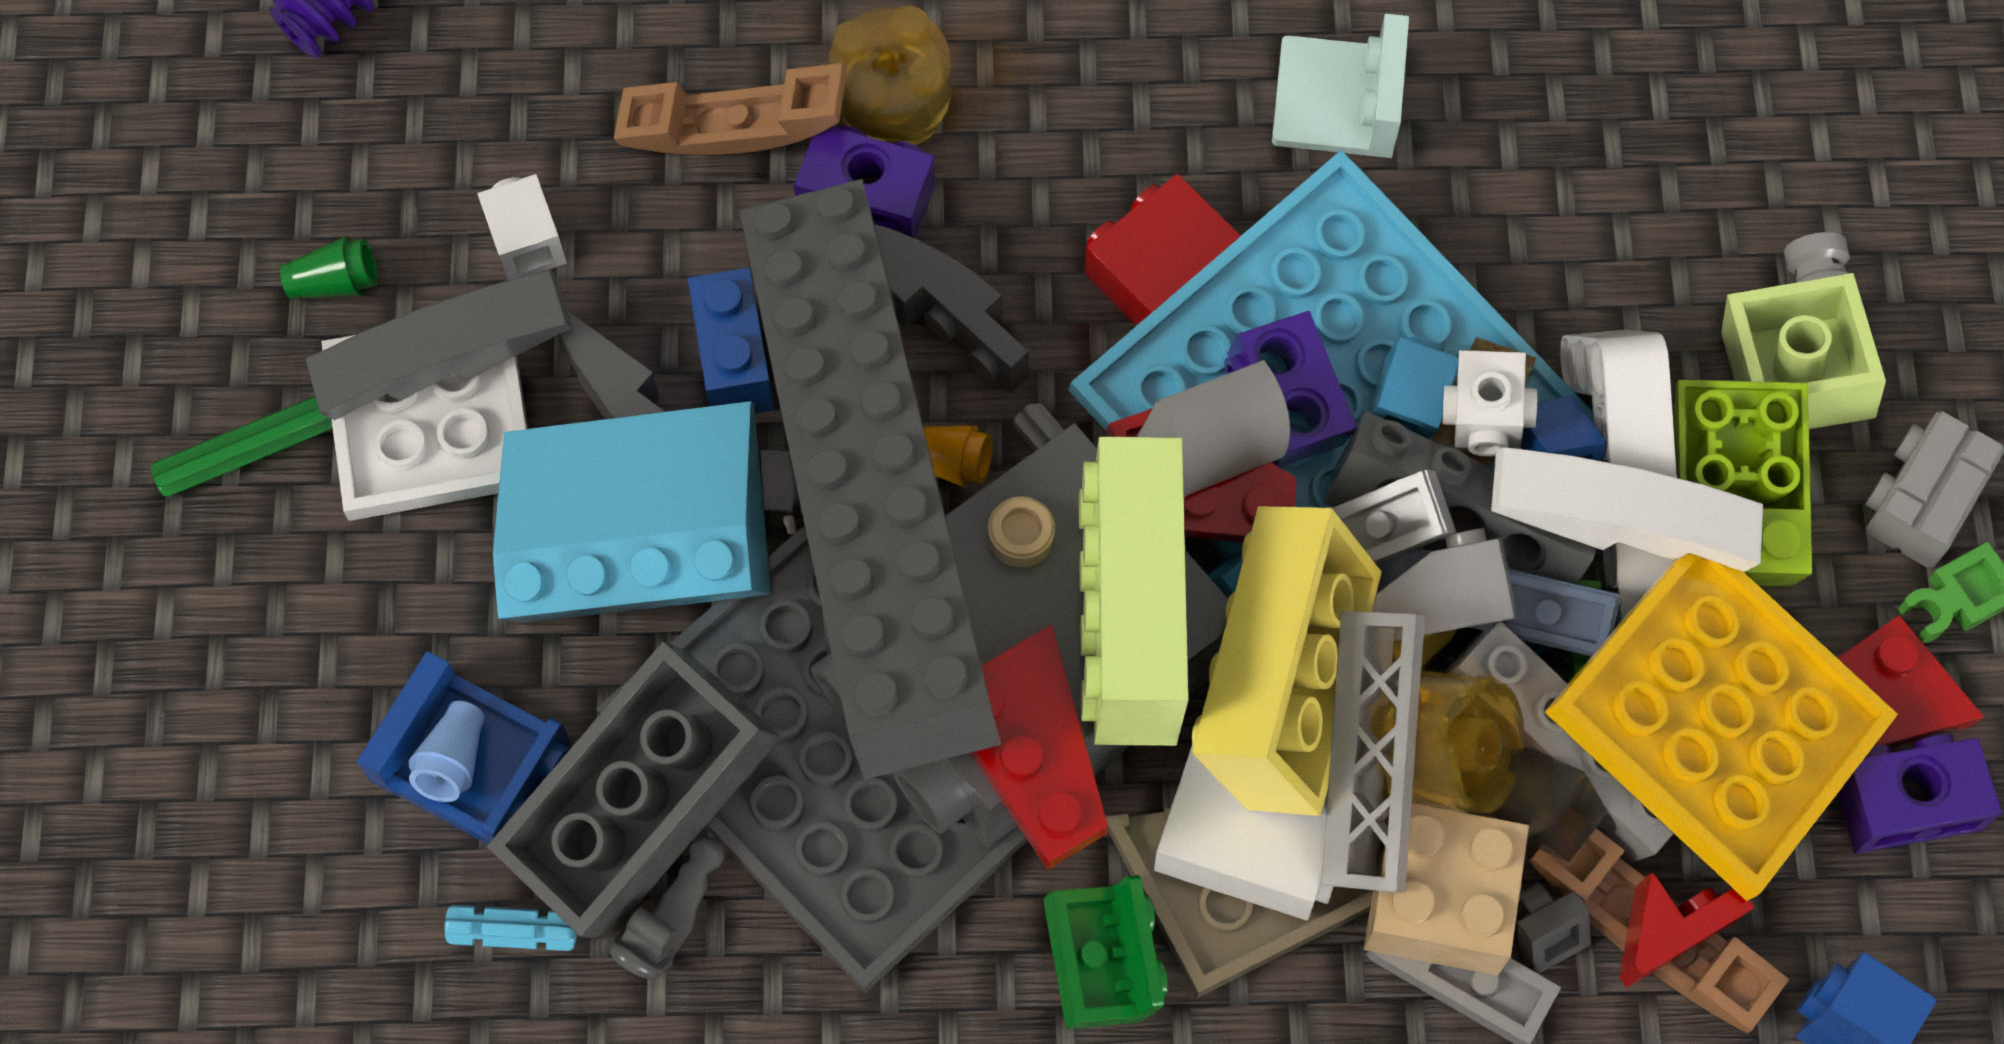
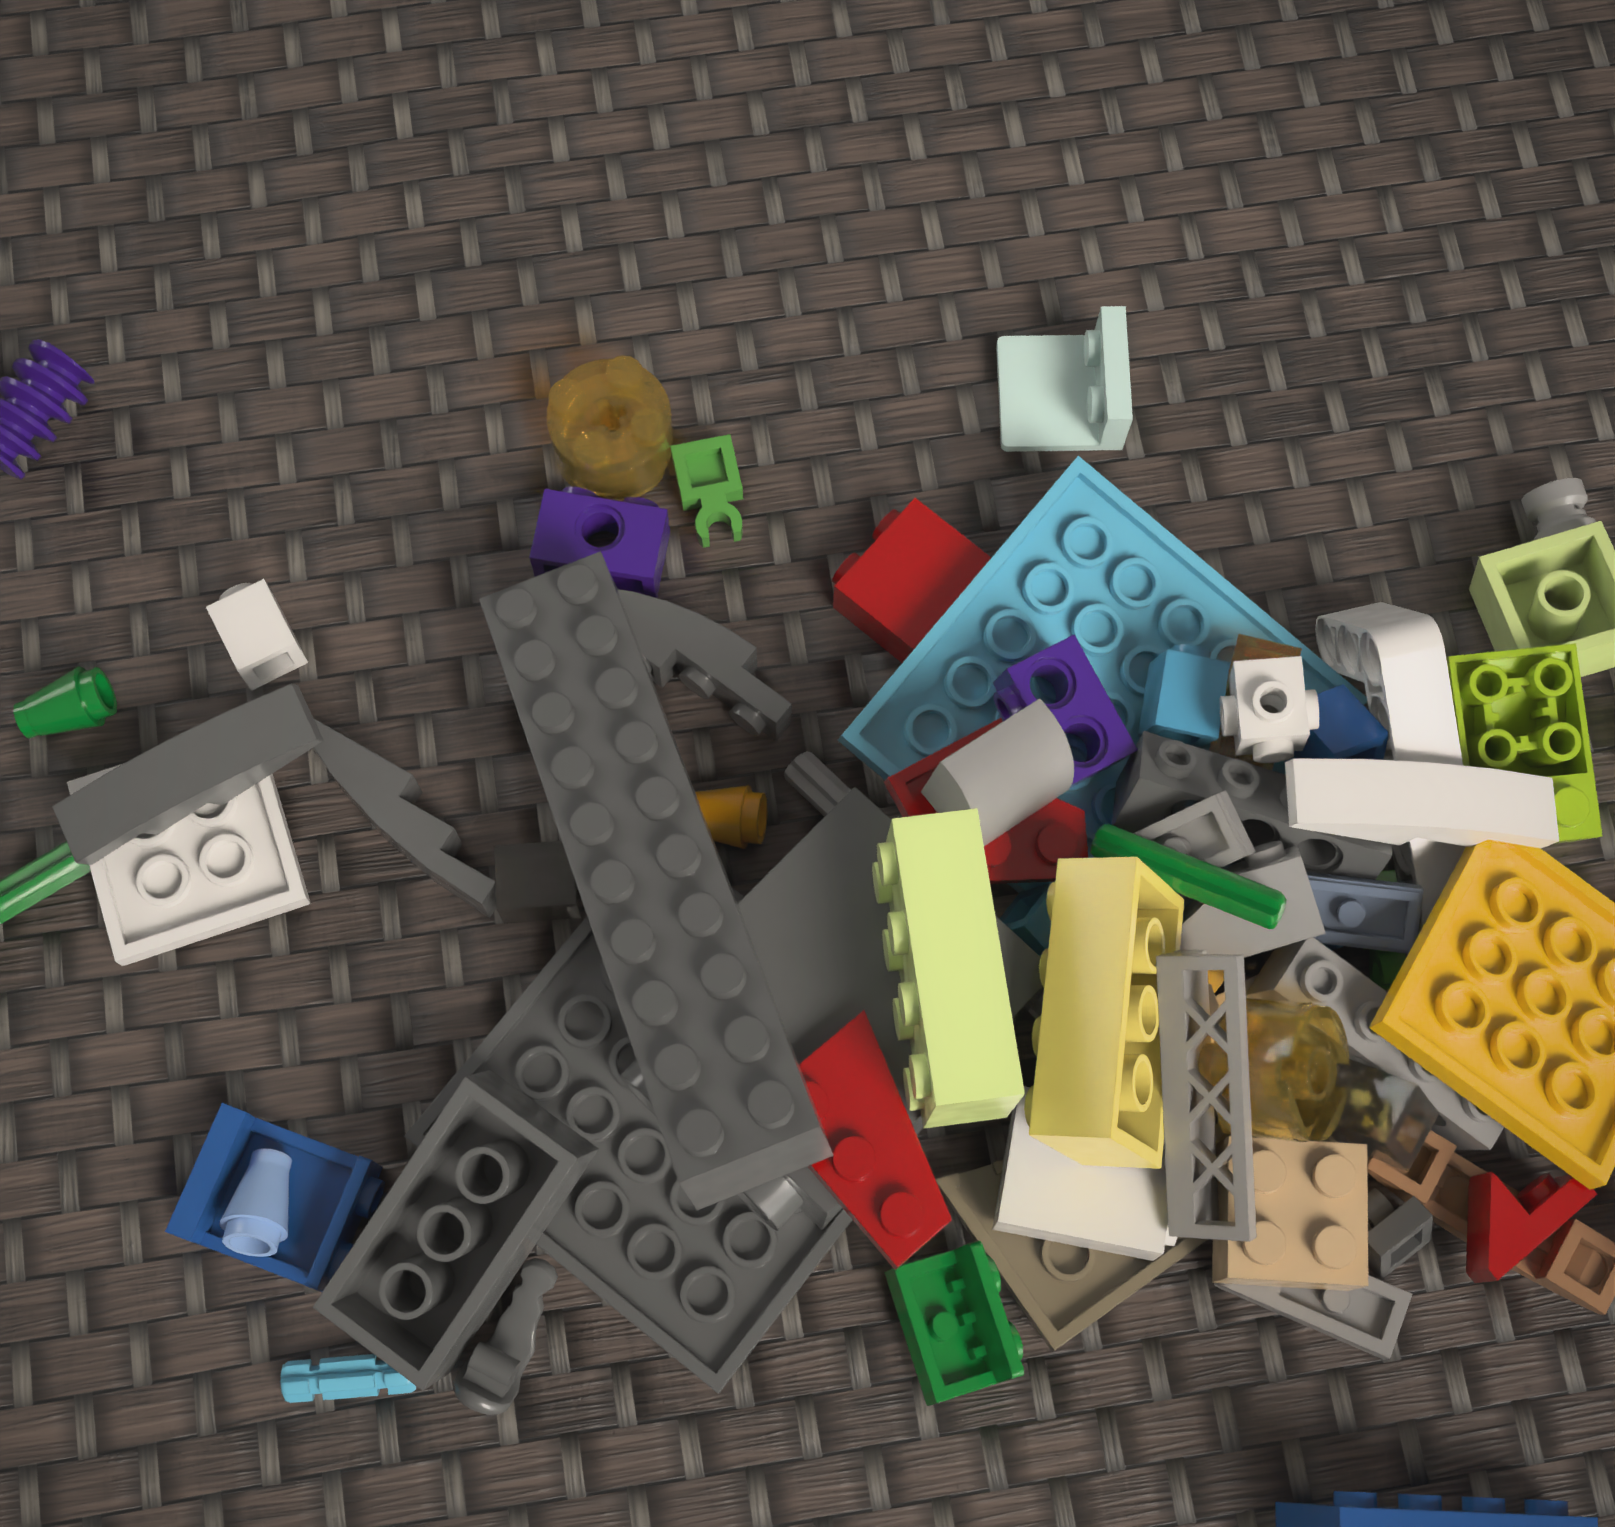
camera: 10 degrees left, 5 degrees up
medium azure slope [493,401,771,623] -> none
medium nougat slope [614,63,847,155] -> none
blue brick [688,268,774,414] -> none
tan tile [987,496,1055,567] -> none
none -> bright green plate [670,434,743,548]
none -> green axle [1090,824,1287,929]

